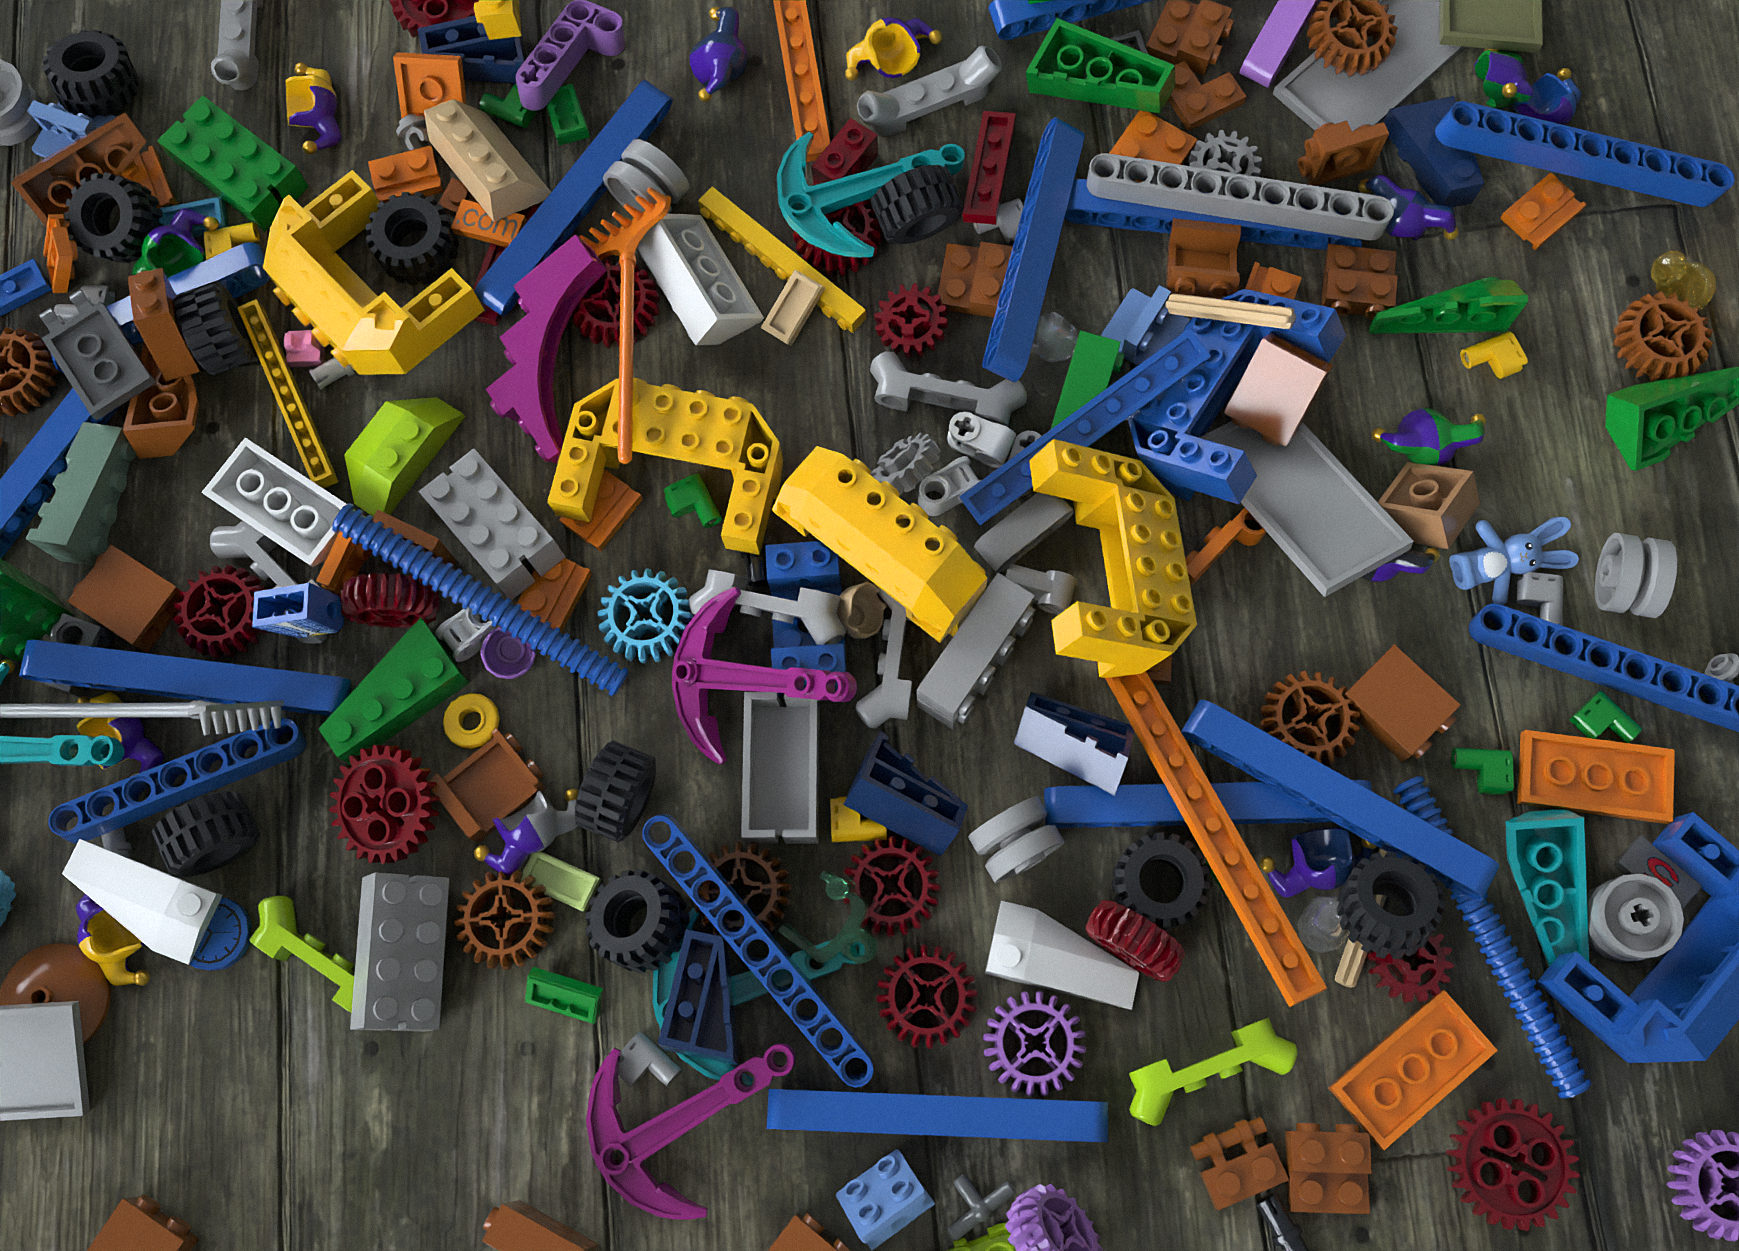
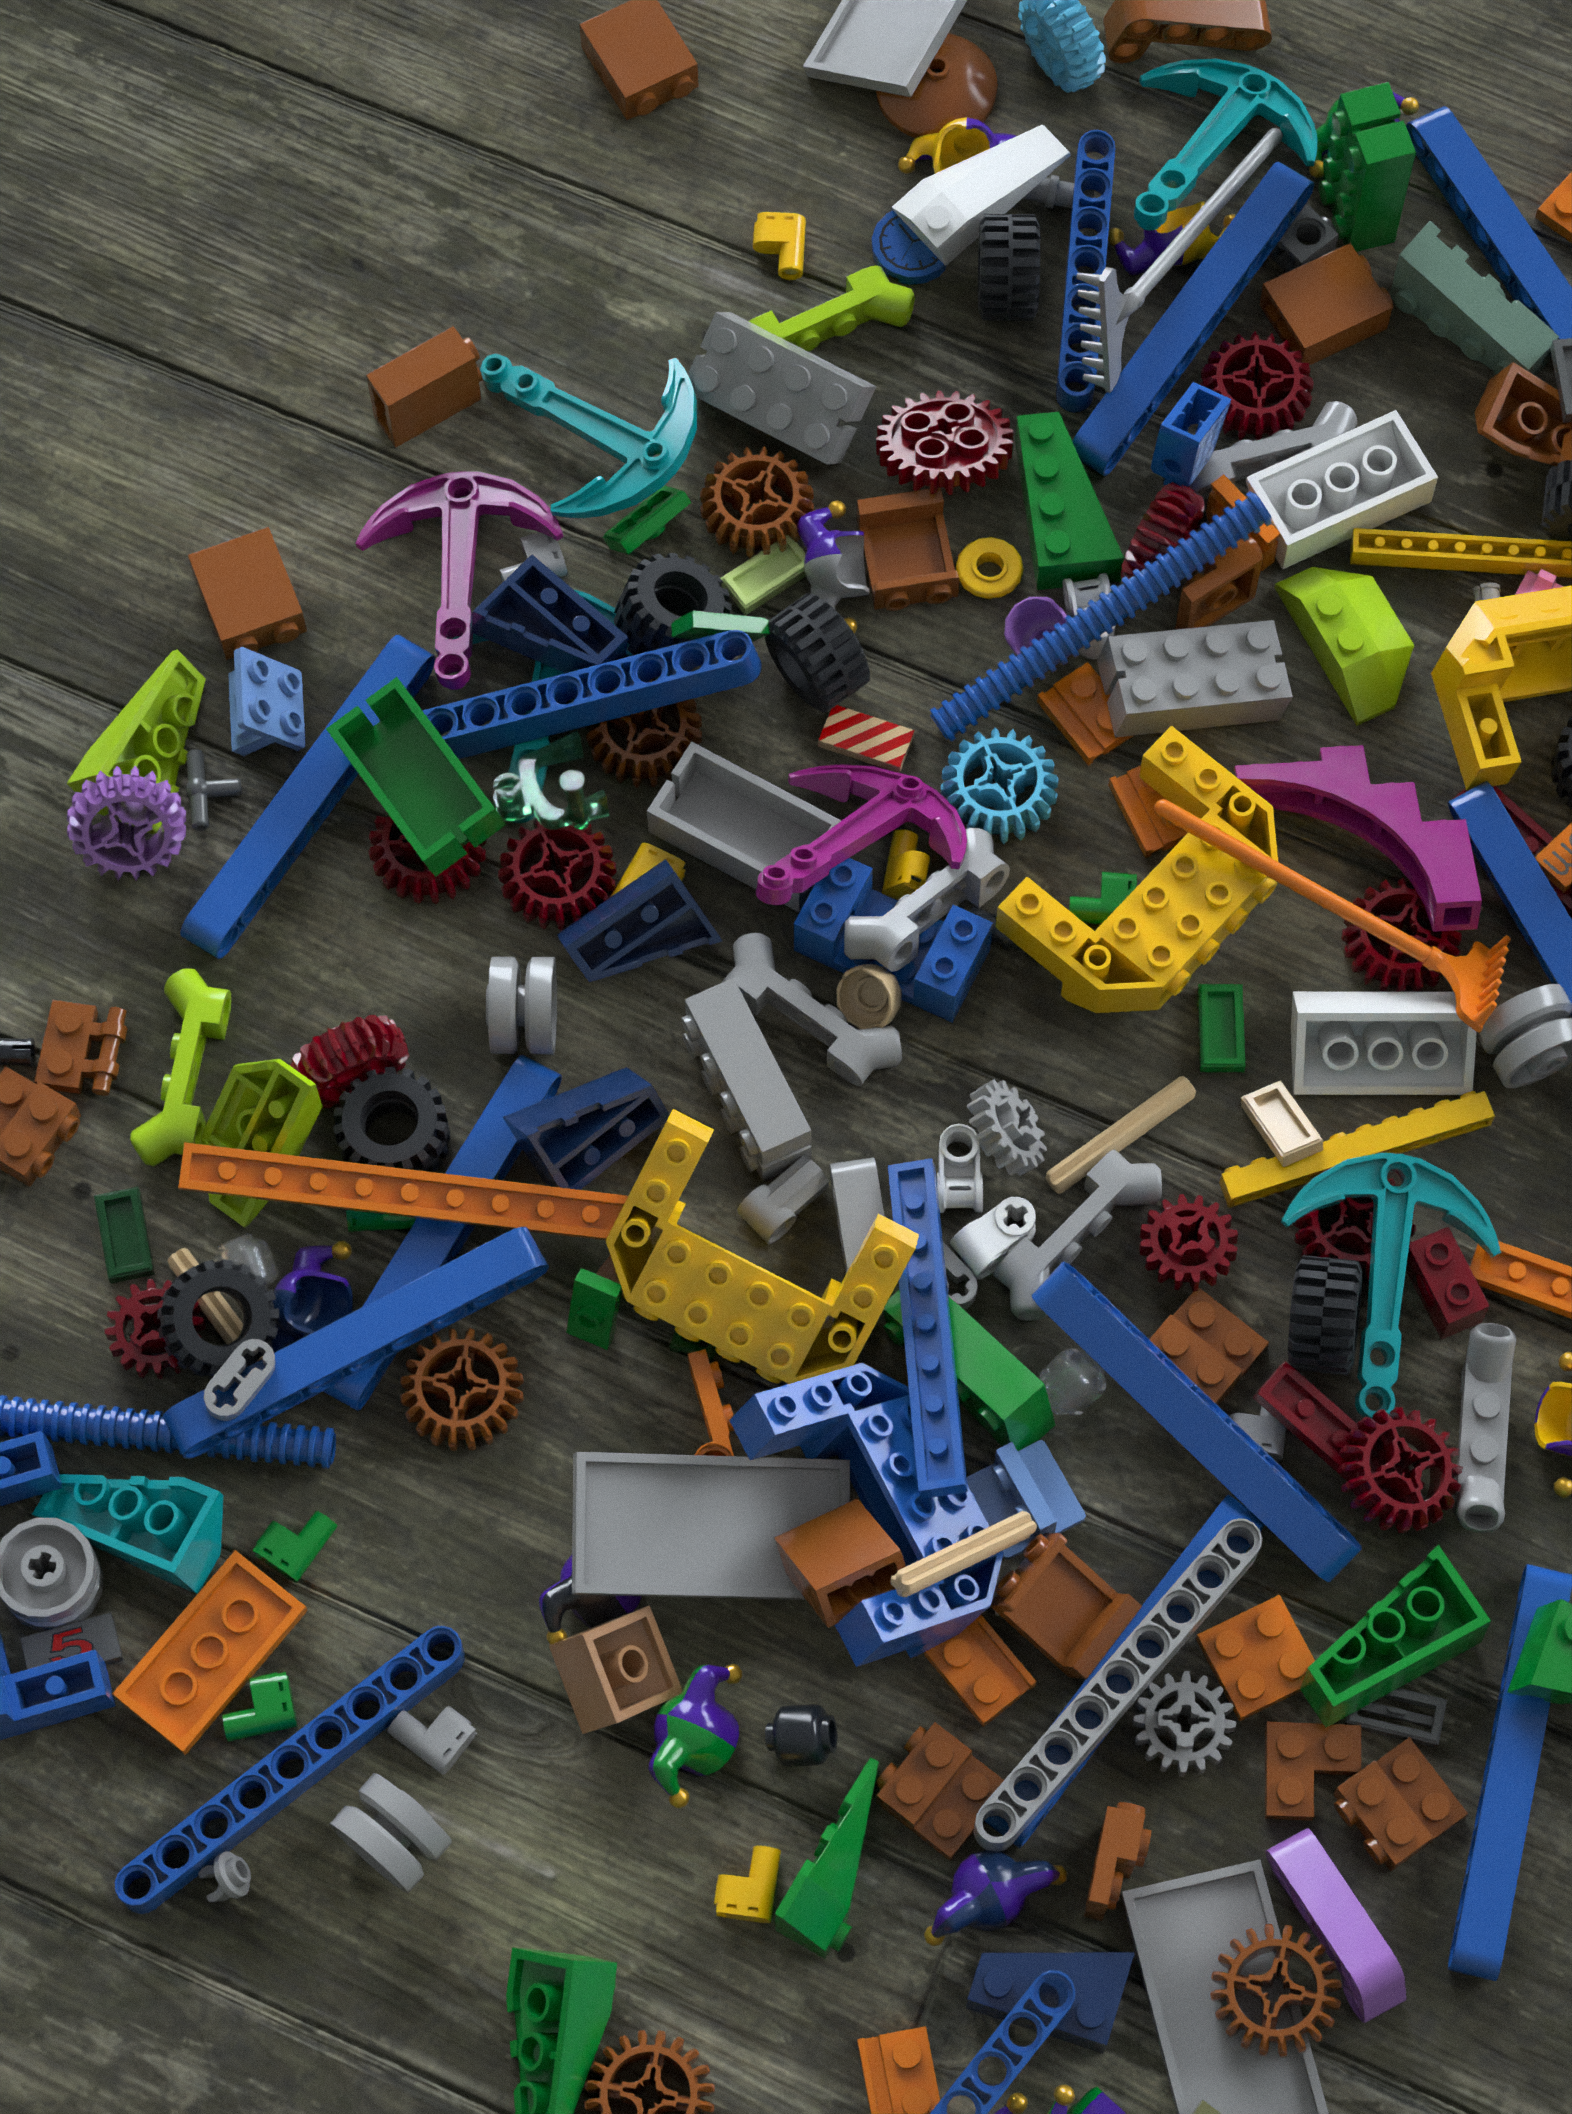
camera: 115 degrees right, 5 degrees down
yellow wedge [772,446,987,643] -> none
medium lavender gear [983,991,1086,1096] -> none
white wedge [985,901,1139,1010] -> none
orange plate [1328,990,1498,1150] -> none
dark orange brick [1343,644,1461,762] -> none
medium blue animal [1449,517,1579,605] -> none
none -> dark green tile [94,1186,155,1284]
none -> lime wedge [201,1059,322,1227]
none -> light grey beam [204,1339,275,1421]
none -> green piece [326,677,507,877]
none -> teal piece [480,354,697,518]
none -> green plate [566,1268,622,1350]
none -> plate [671,611,769,642]
none -> yellow piece [753,212,806,280]
none -> black head [765,1704,838,1767]
none -> tile [818,705,915,773]
none -> yellow piece [882,830,930,900]
none -> tan axle [1046,1076,1196,1194]
none -> green tile [1197,984,1246,1072]
none -> dark red gear [1337,1407,1464,1533]

